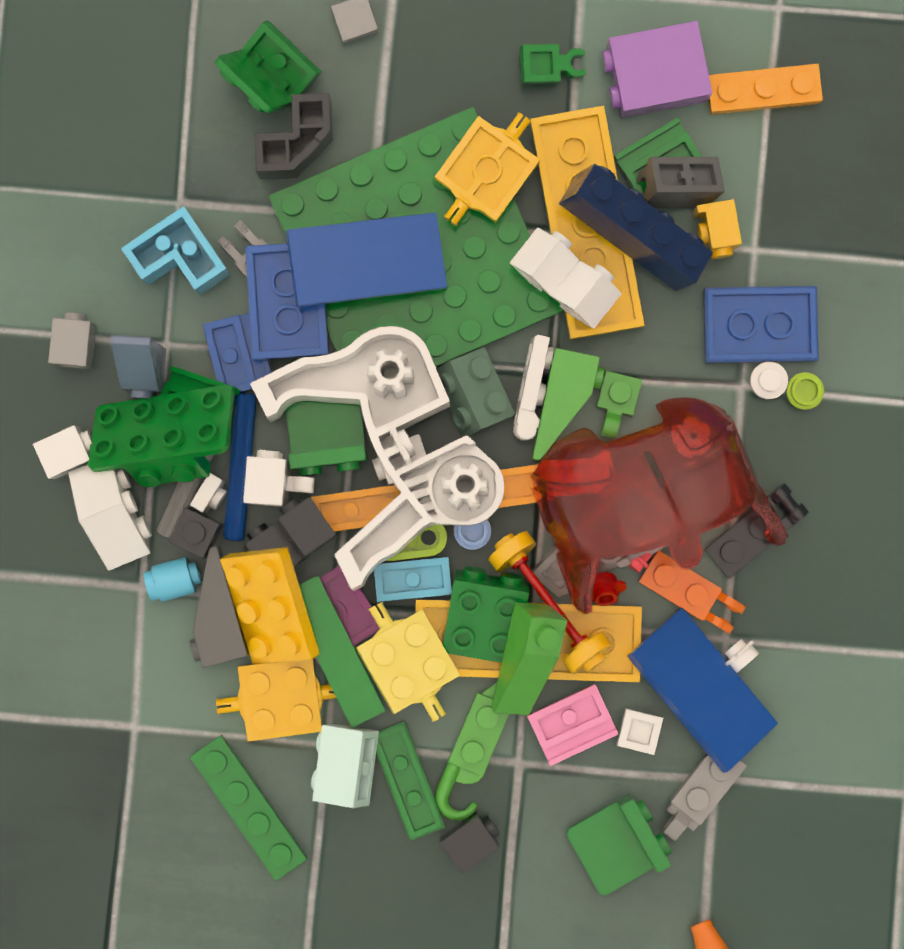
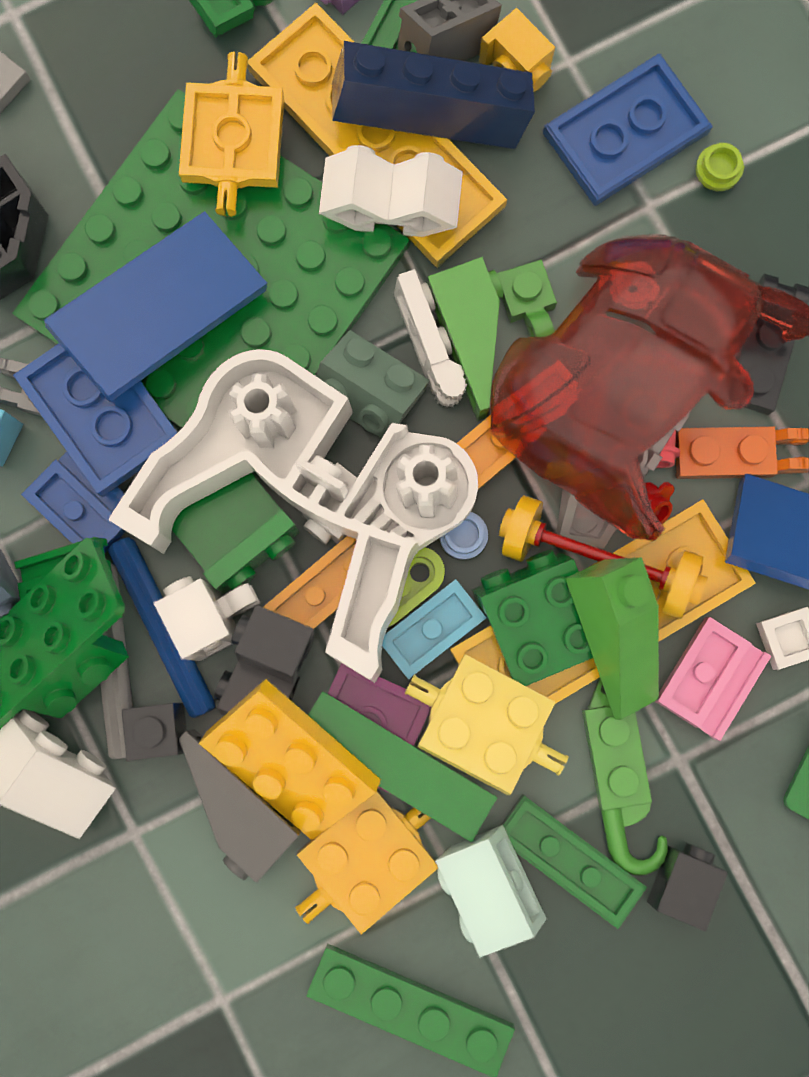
camera: 30 degrees left, 5 degrees down
medium azure brick [143,556,202,602] -> none
white plate [190,473,227,513] -> none
white plate [750,362,788,399] -> none

